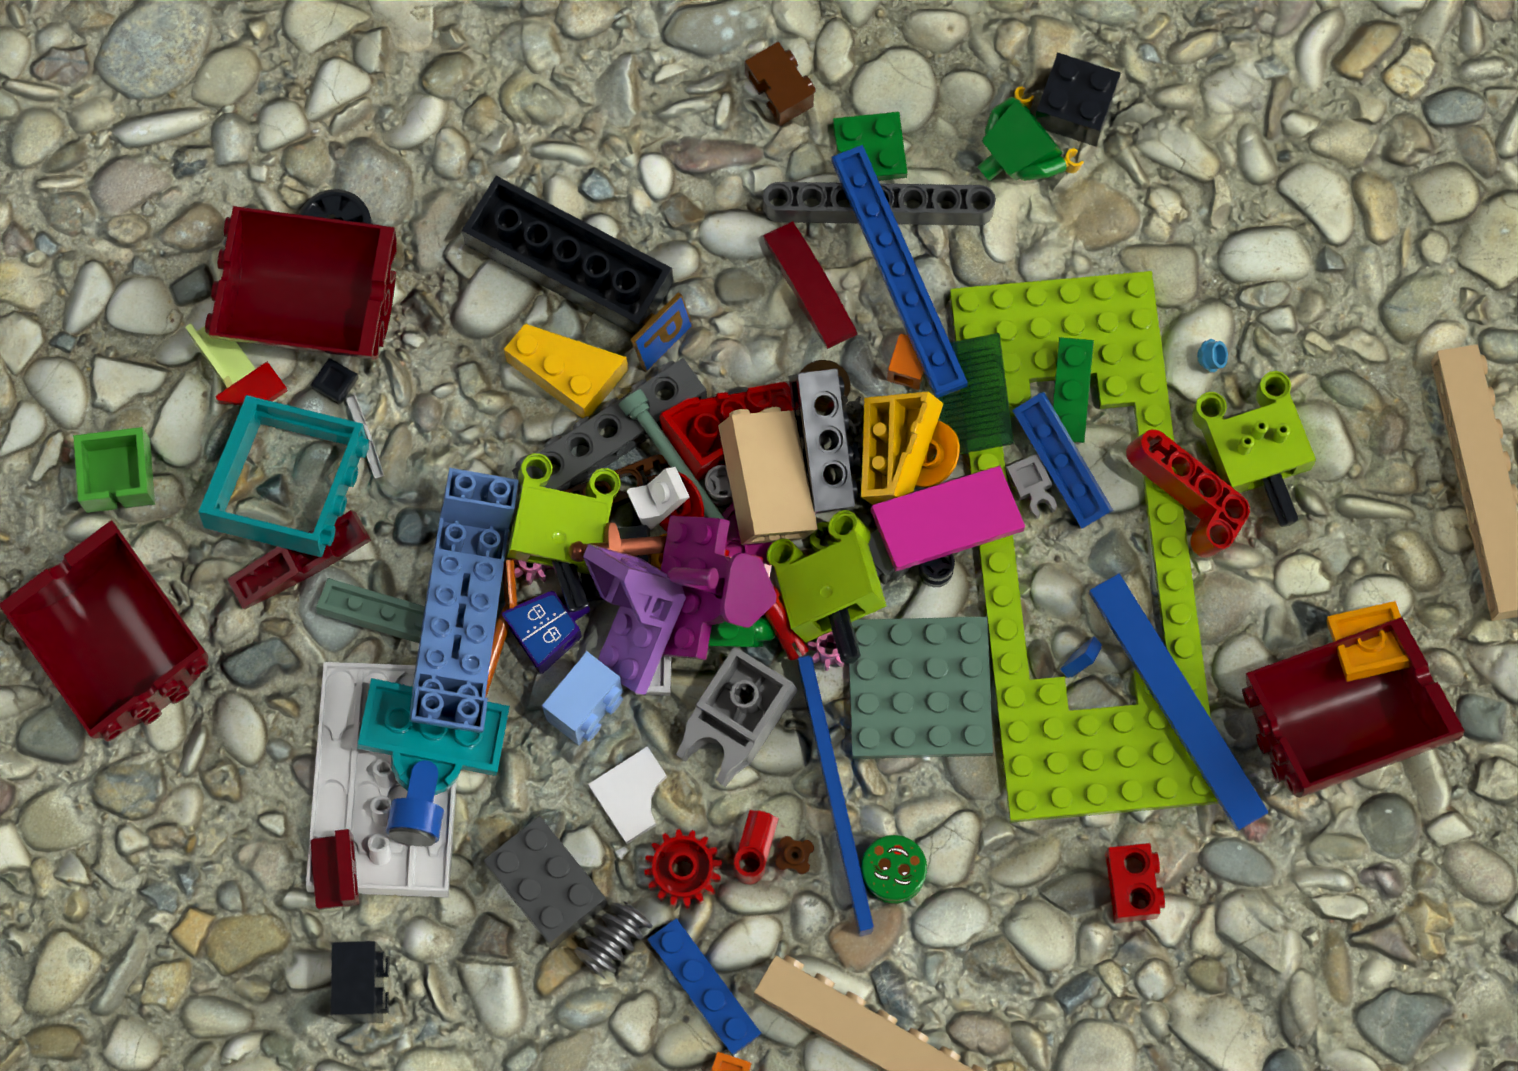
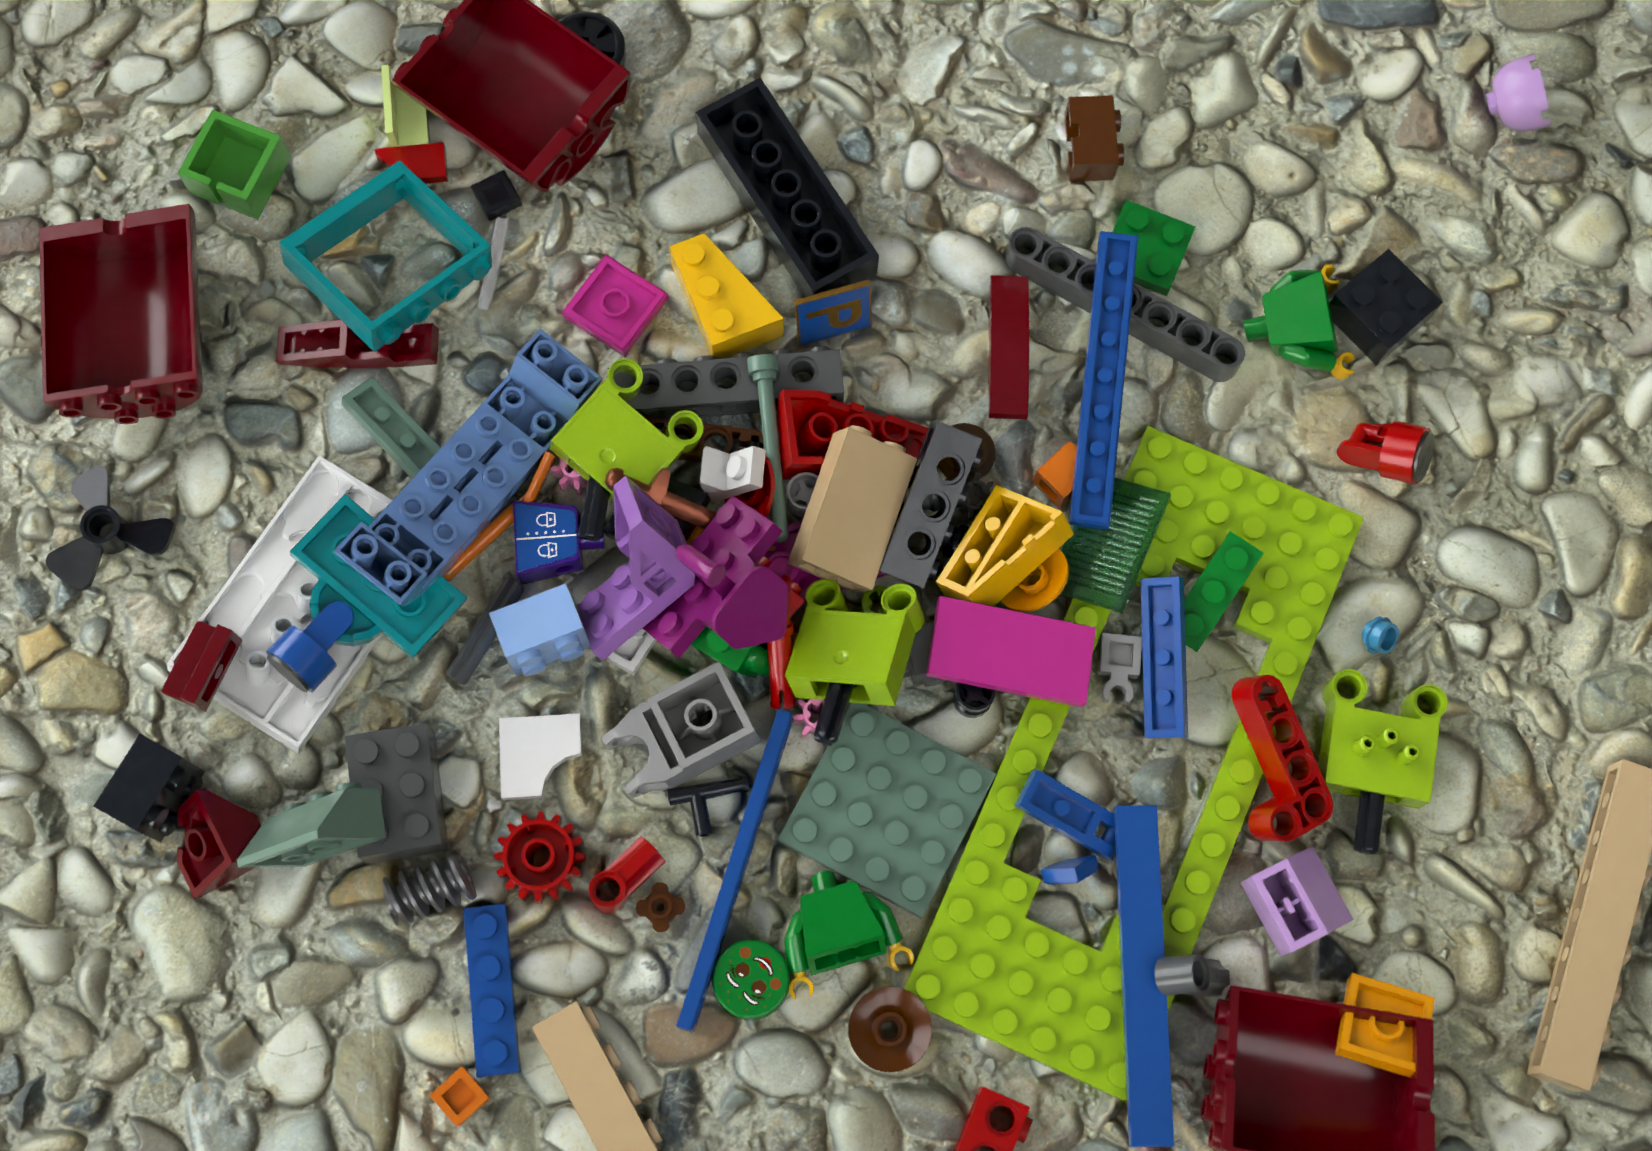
camera: 25 degrees right, 0 degrees up
none -> black piece [46,465,176,591]
none -> dark red slope [177,788,261,899]
none -> sand green slope [237,782,386,868]
none -> dark grey axle [447,577,524,685]
none -> dark pink tile [562,255,669,357]
none -> black piece [668,776,750,837]
none -> green torso [784,870,914,999]
none -> reddish brown dish [848,986,932,1072]
none -> blue plate [1014,770,1116,862]
none -> dark grey piece [1154,954,1230,997]
none -> lavender slope [1241,846,1354,957]
none -> red piece [1337,421,1434,485]

